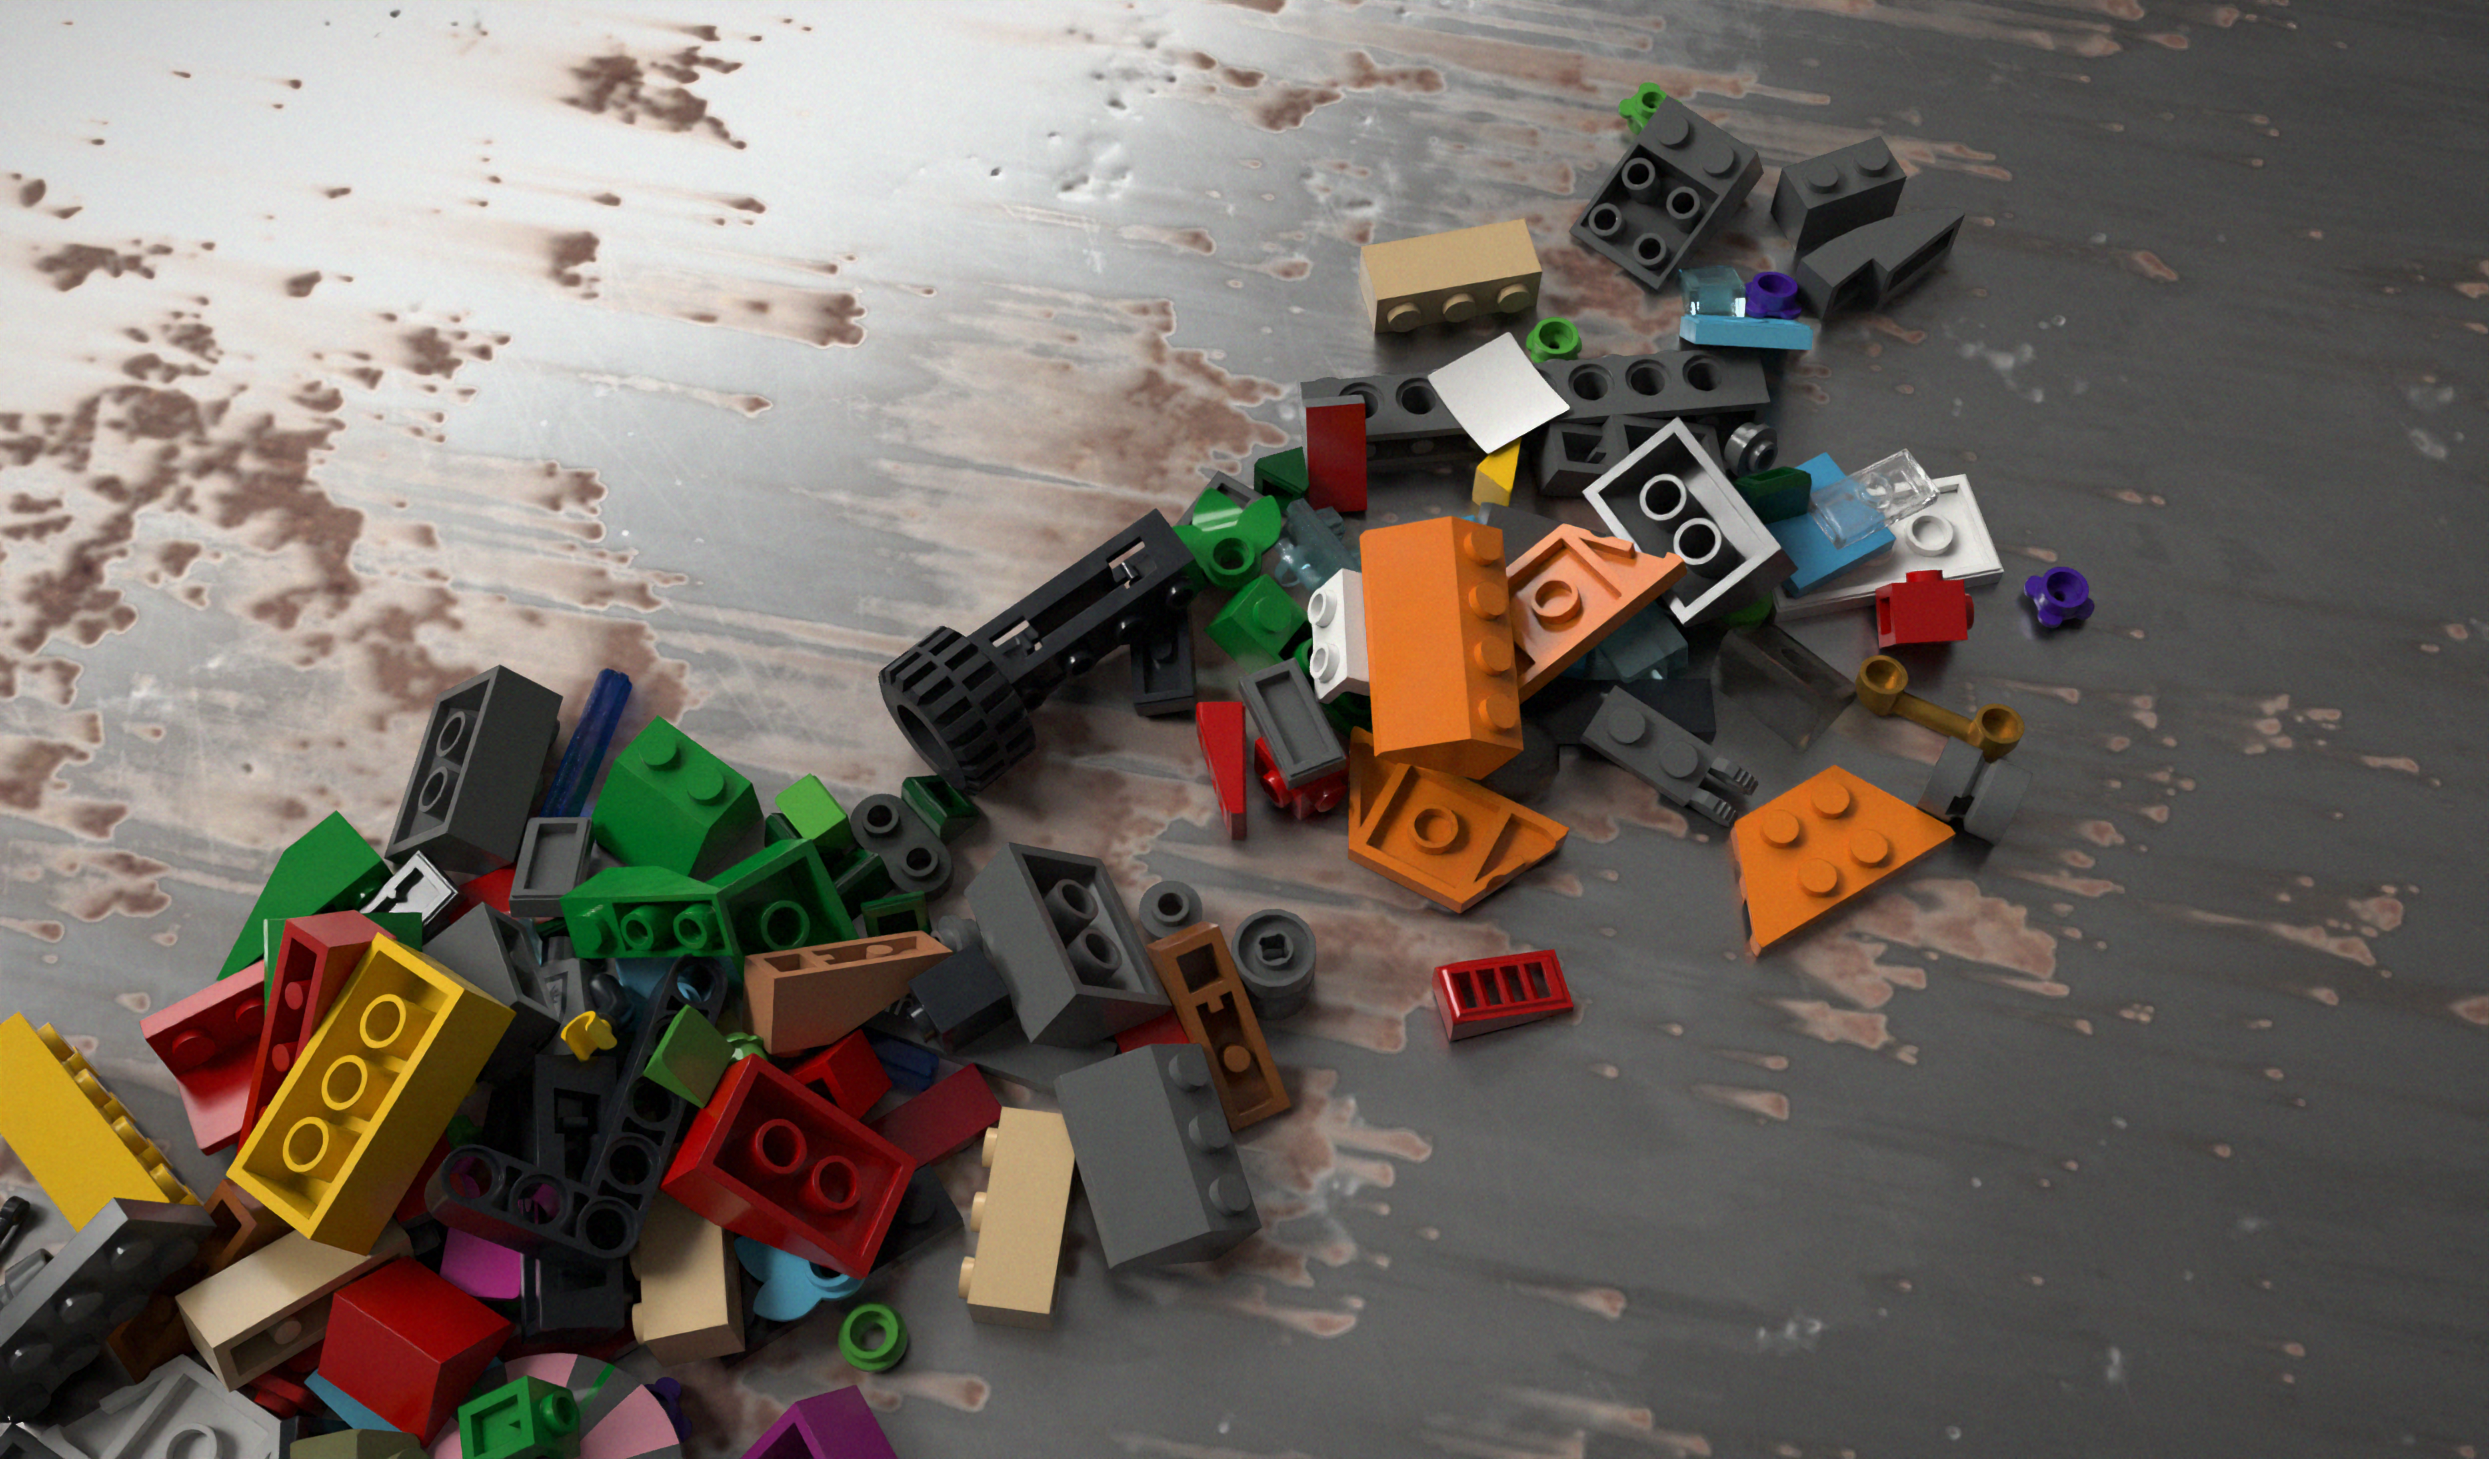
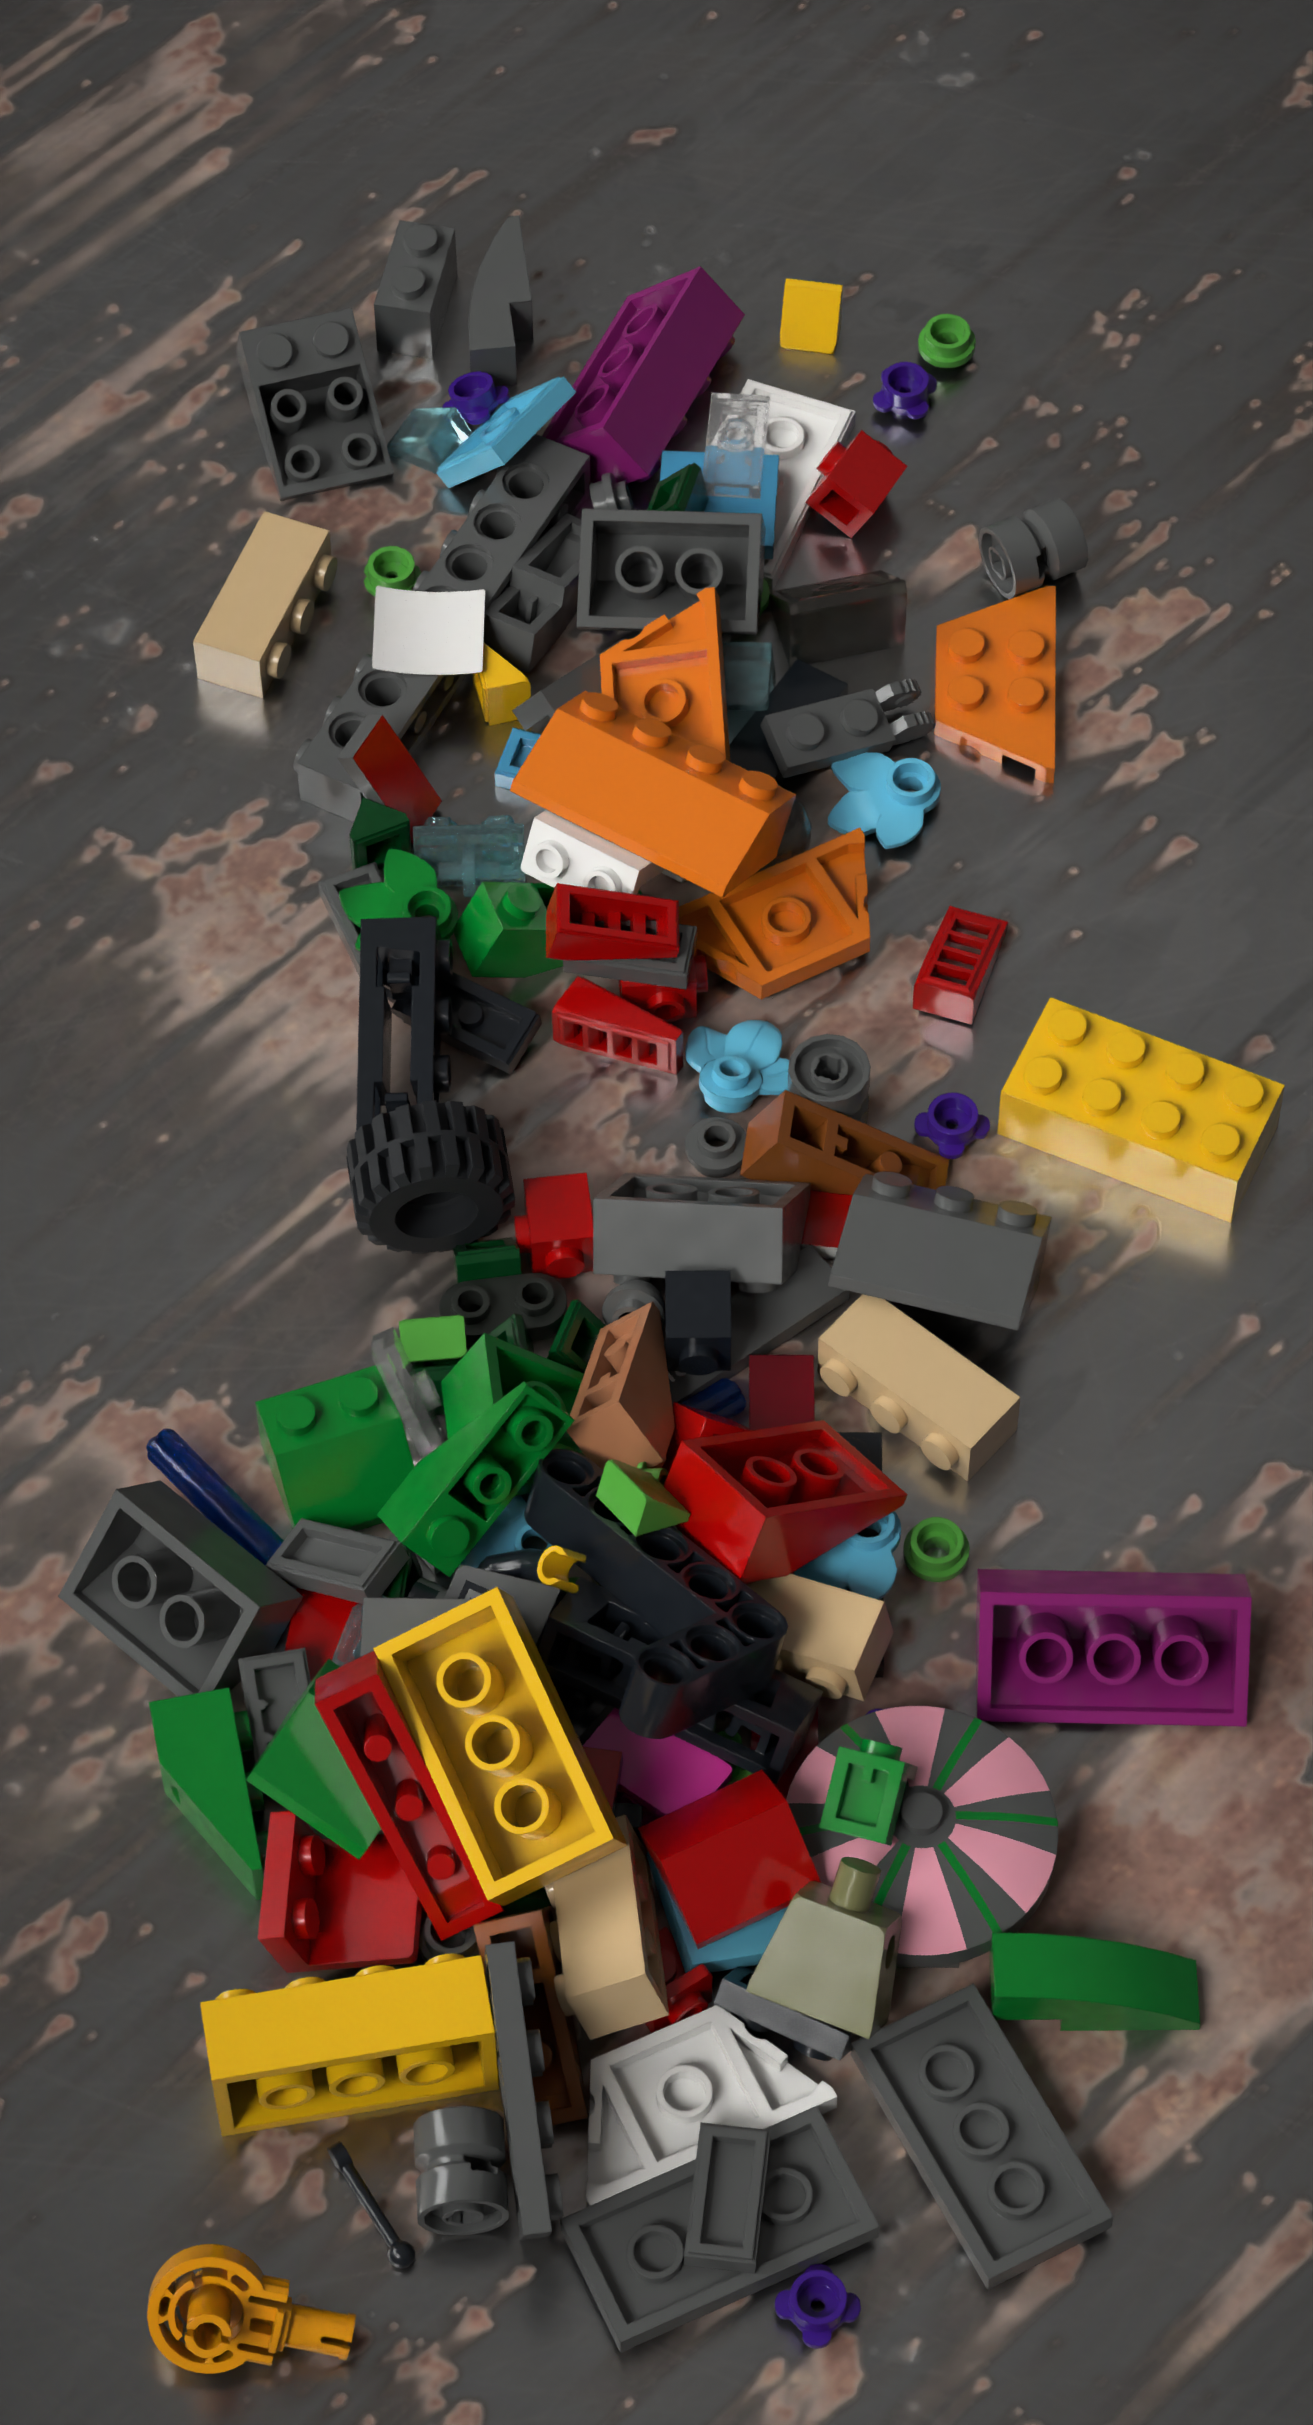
camera: 55 degrees left, 5 degrees down
bright green plate [1618,82,1683,135] -> none
pearl gold bar [1855,655,2025,758] -> none
none -> clear plate [371,1327,448,1460]
none -> red brick [514,1172,593,1278]
none -> magenta slope [542,266,745,483]
none -> red slope [546,883,679,960]
none -> medium azure plate [685,1020,790,1113]
none -> yellow slope [780,278,843,354]
none -> medium azure plate [828,752,941,849]
none -> dark purple plate [914,1092,990,1159]
none -> bright green plate [918,314,976,368]
none -> yellow brick [997,997,1285,1223]

